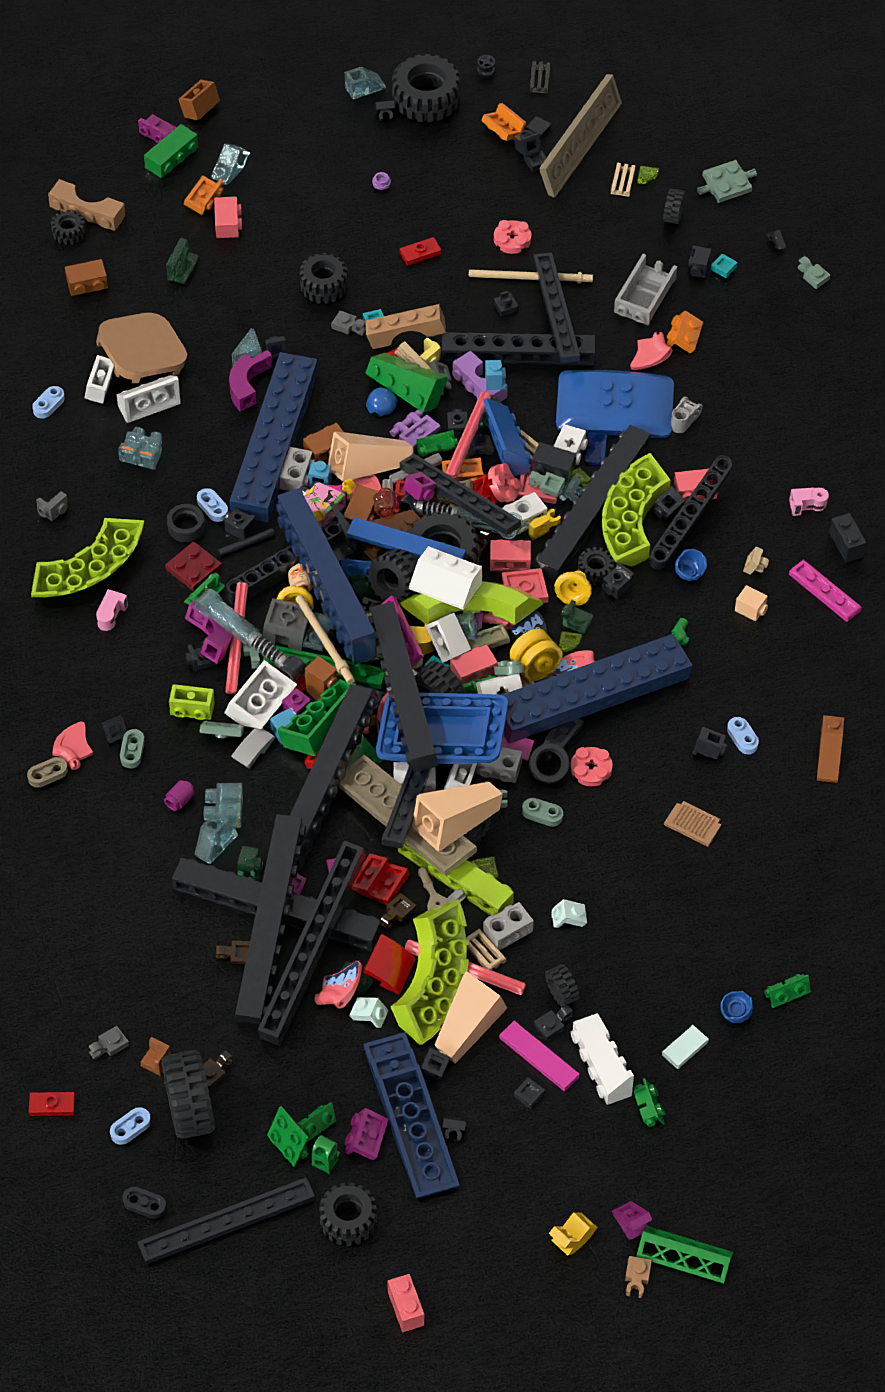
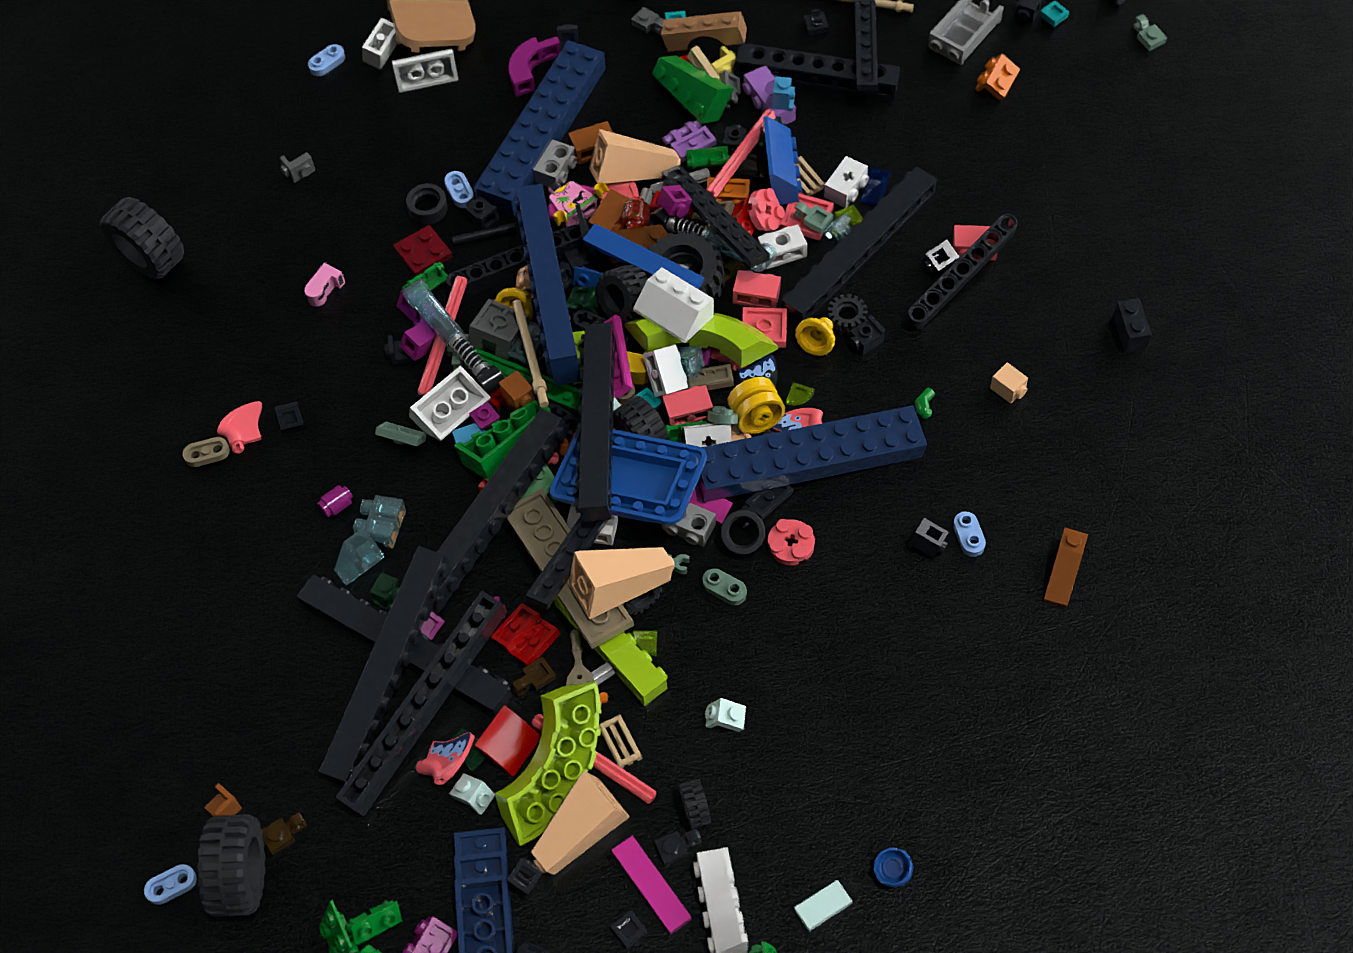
camera: 15 degrees right, 5 degrees up
red plate [29,1092,75,1116] -> none
lime brick [31,518,144,597] -> none
dark grey plate [89,1026,129,1059] -> none
clear light blue hips [118,427,162,470] -> none
sand green plate [120,729,145,768] -> none
lime brick [169,685,215,720] -> none
dark brown plate [216,941,250,964] -> none
light grey slope [231,728,275,769] -> none
clear light blue slope [232,328,261,365] -> none
dark azure brick [308,461,333,489] -> none
blue hair [366,388,397,416] -> none
white brick [443,763,477,790] -> none
light grey brick [483,902,533,950] -> none
yellow plate [529,509,561,540] -> none
black brick [531,442,576,483] -> none
blue wedge [556,370,674,438] -> none
clear green bracket [561,600,593,634] -> none
lime brick [602,453,671,567] -> none
coral arm [631,332,672,370] -> none
medium nougat window [664,801,721,847] -> none
light grey piece [671,396,702,433] -> none
blue hair [675,549,707,581] -> none
tan tile [743,547,769,574] -> none
green hinge [764,974,811,1008] -> none
bright pink leg [789,488,828,516] -> none
dark pink tile [789,560,862,622] -> none

